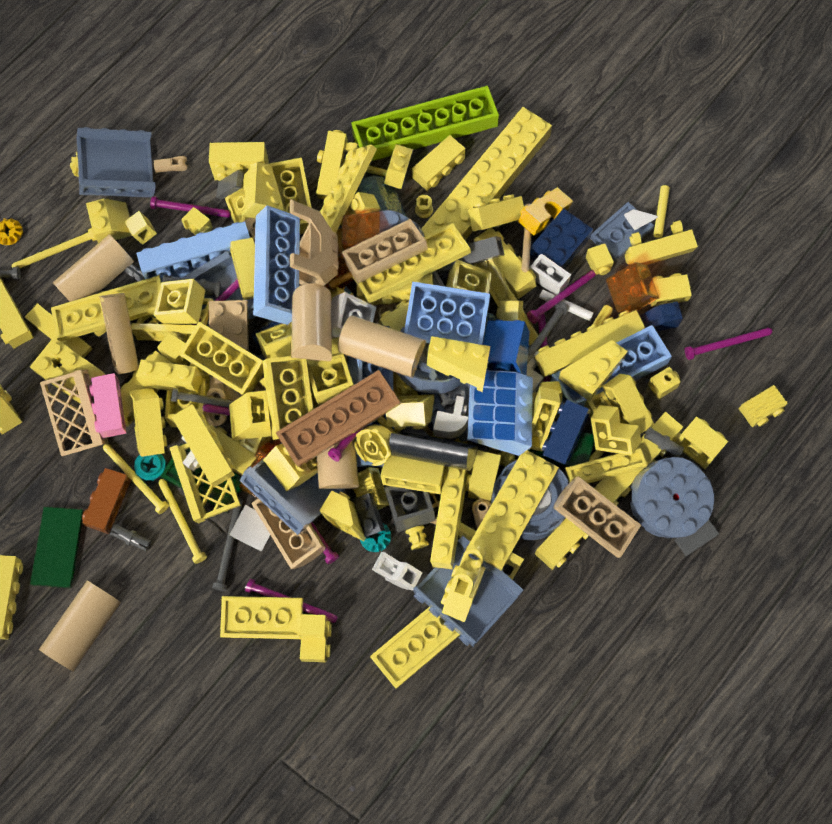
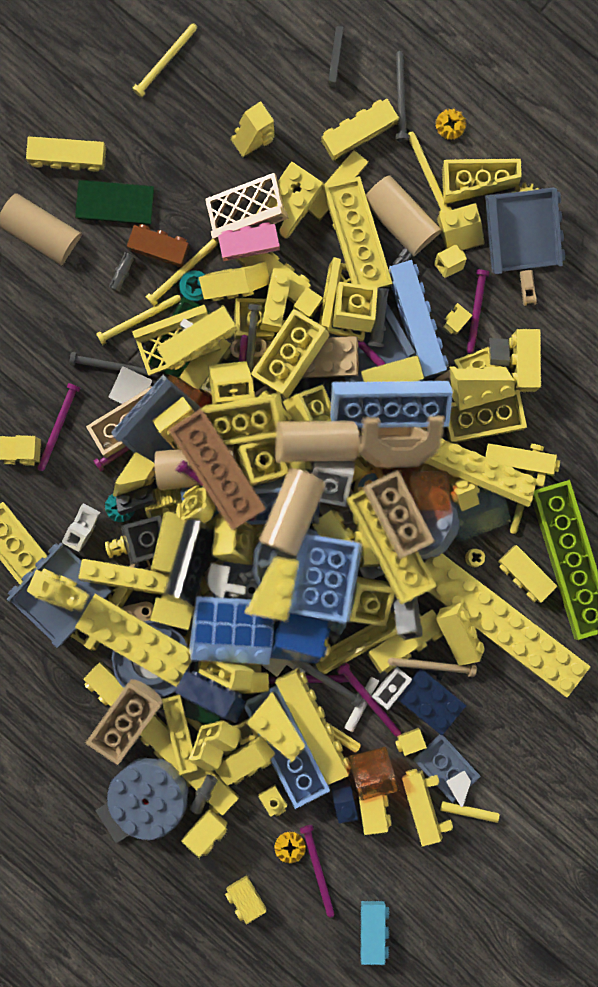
camera: 85 degrees right, 15 degrees up
tan brick [99,293,139,375] -> none
light yellow tile [220,596,303,639] -> none
light yellow brick [384,144,413,189] -> none
light yellow brick [497,300,523,321] -> none
yellow arch [518,187,573,235] -> none
none -> yellow gear [275,832,306,864]
none -> medium azure brick [361,901,389,965]
none -> light yellow wedge [442,159,521,204]

